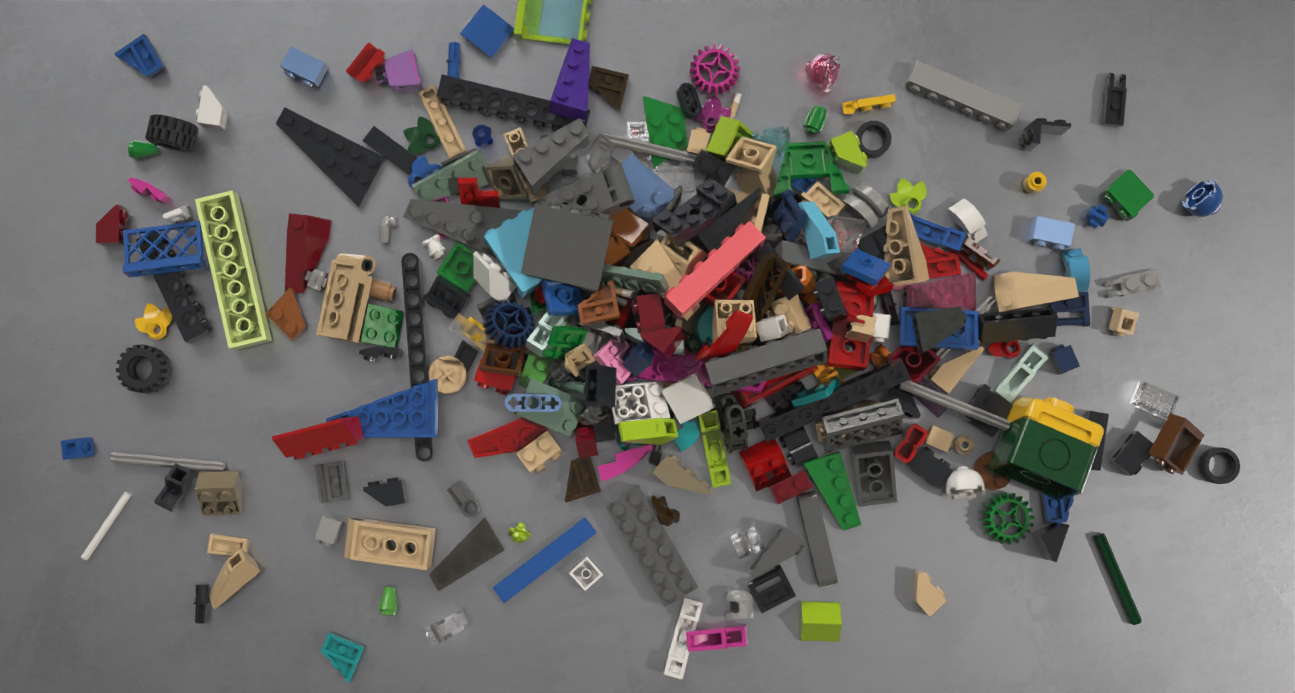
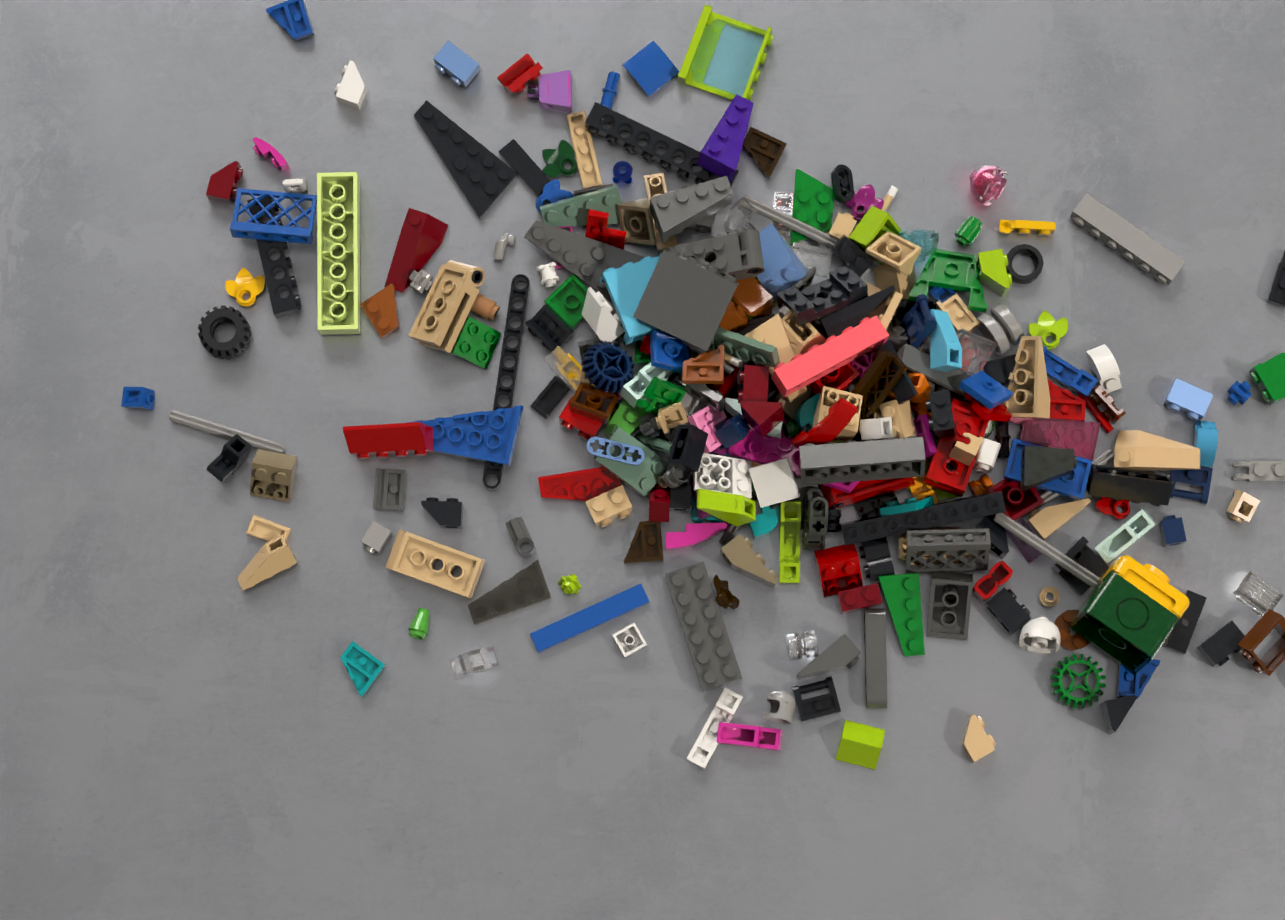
camera: 15 degrees right, 5 degrees down
white bar [81,492,131,561] -> none
green cone [128,140,158,159] -> none
black tyre [145,114,199,152] -> none
black axle [193,585,209,624] -> none
black slope [359,346,403,362] -> none
tan tile [428,356,467,394] -> none
dark pink gear [689,44,740,96] -> none
tan brick [923,426,955,453] -> none
black bracket [1020,118,1071,151] -> none
yellow brick [1023,172,1047,194] -> none
dark green axle [1094,533,1142,625] -> none

